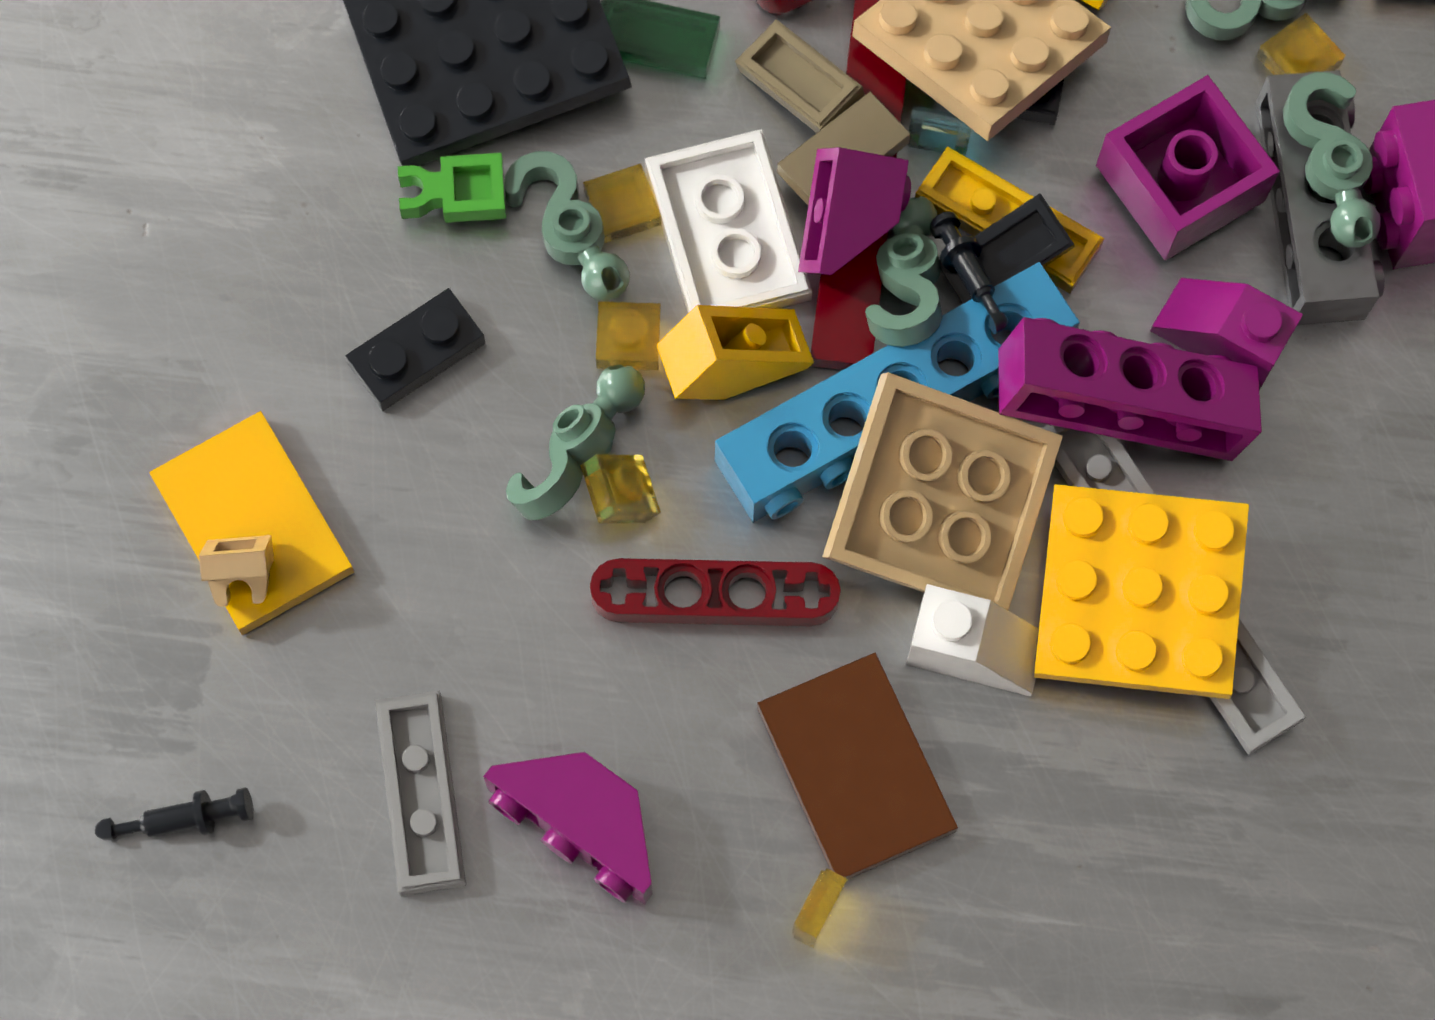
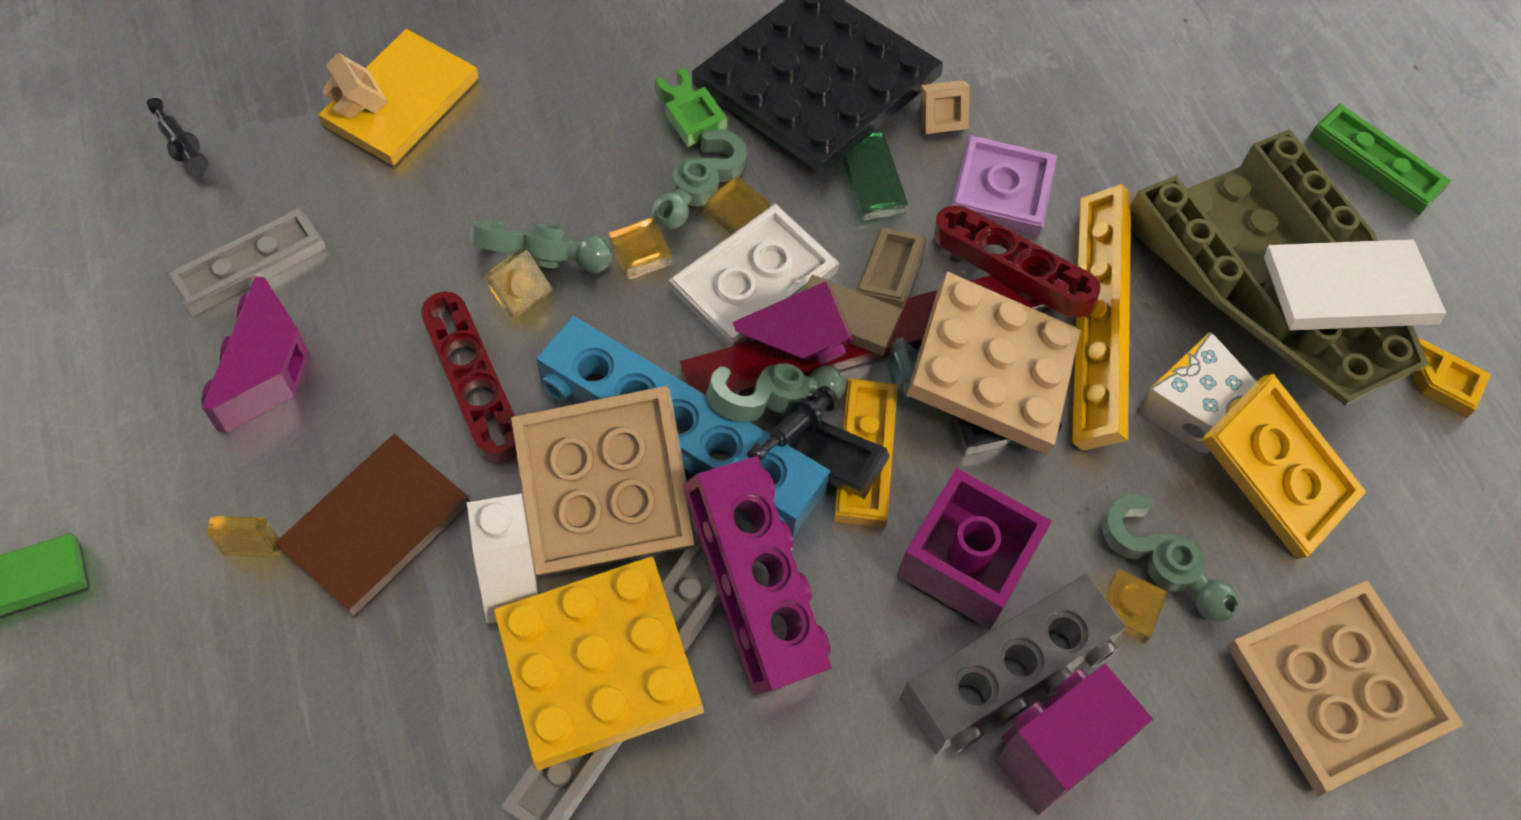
camera: 60 degrees right, 10 degrees down
black plate [345,288,486,411] -> none
yellow slope [656,305,814,400] -> none
magenta slope [1150,278,1303,390] -> none
sand green piece [1283,72,1380,248] -> none

